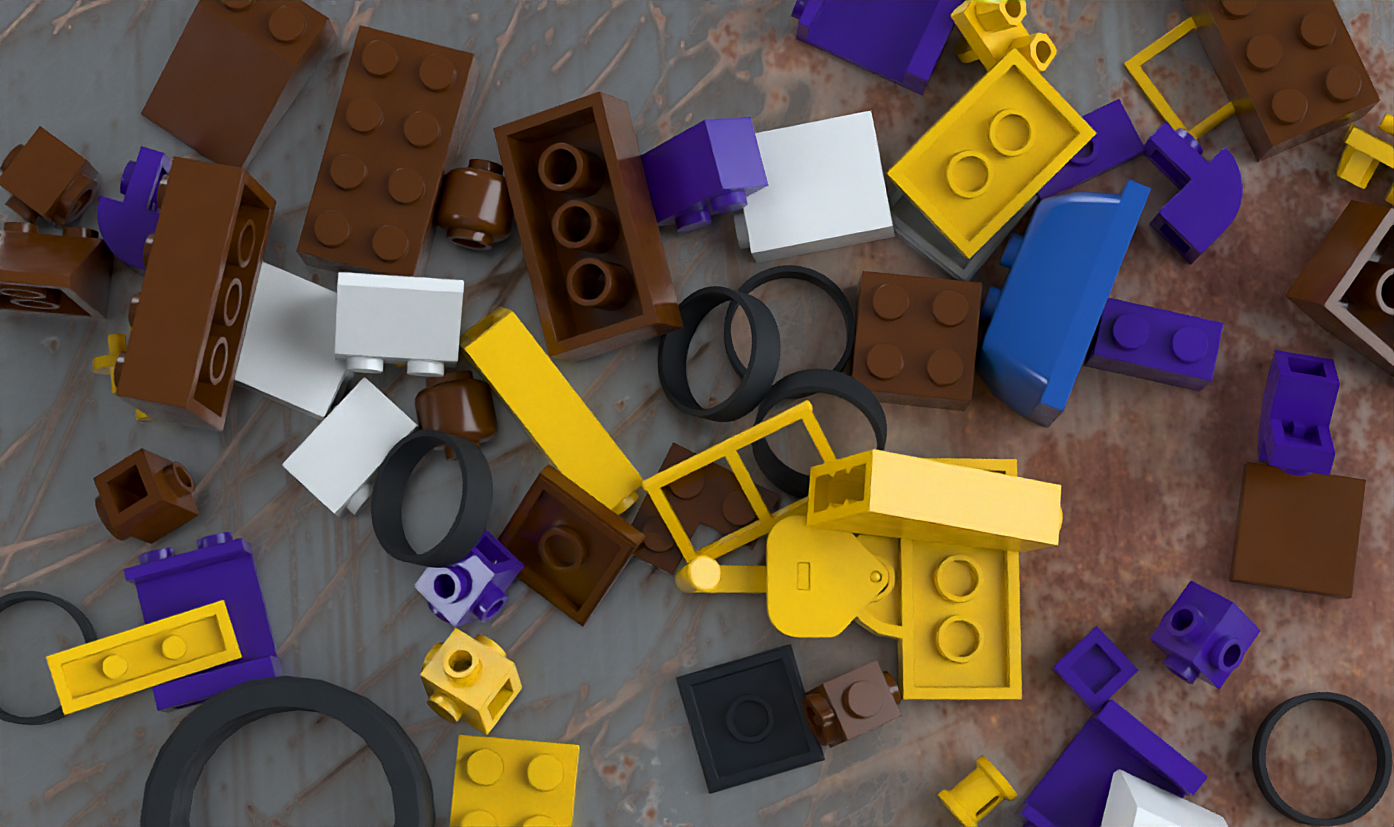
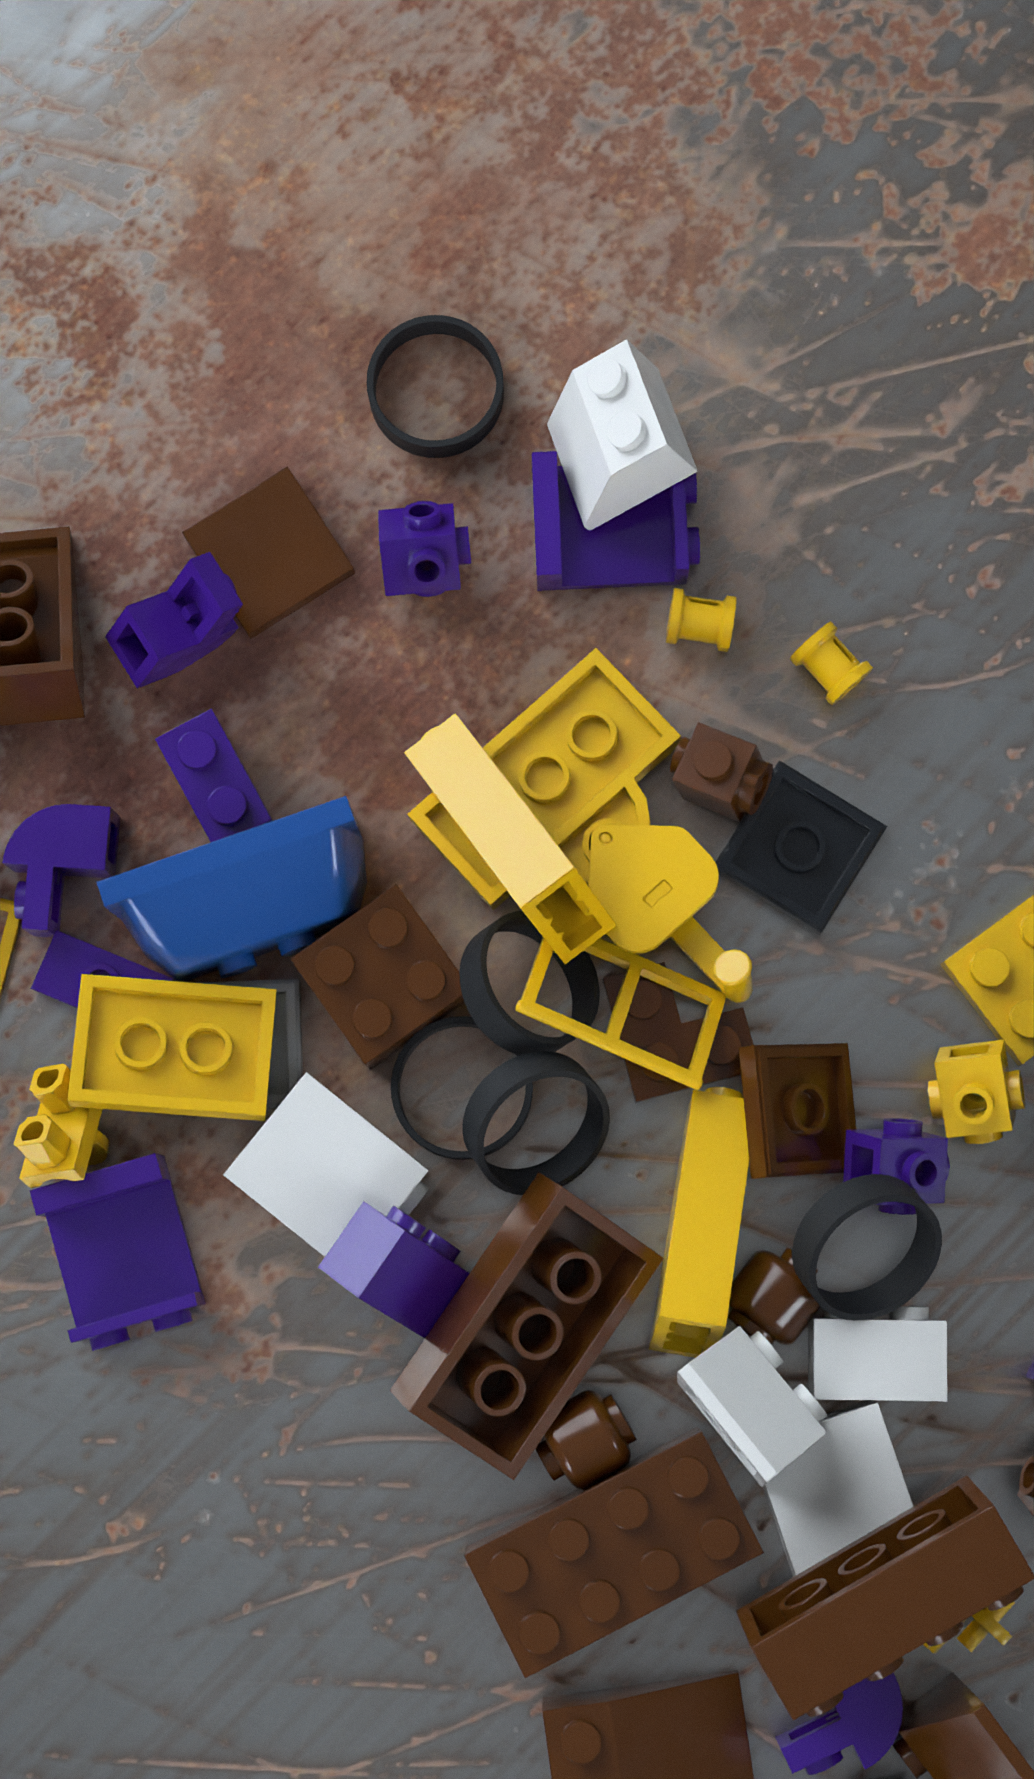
camera: 125 degrees left, 0 degrees up
dark purple plate [1051,626,1139,712] -> none

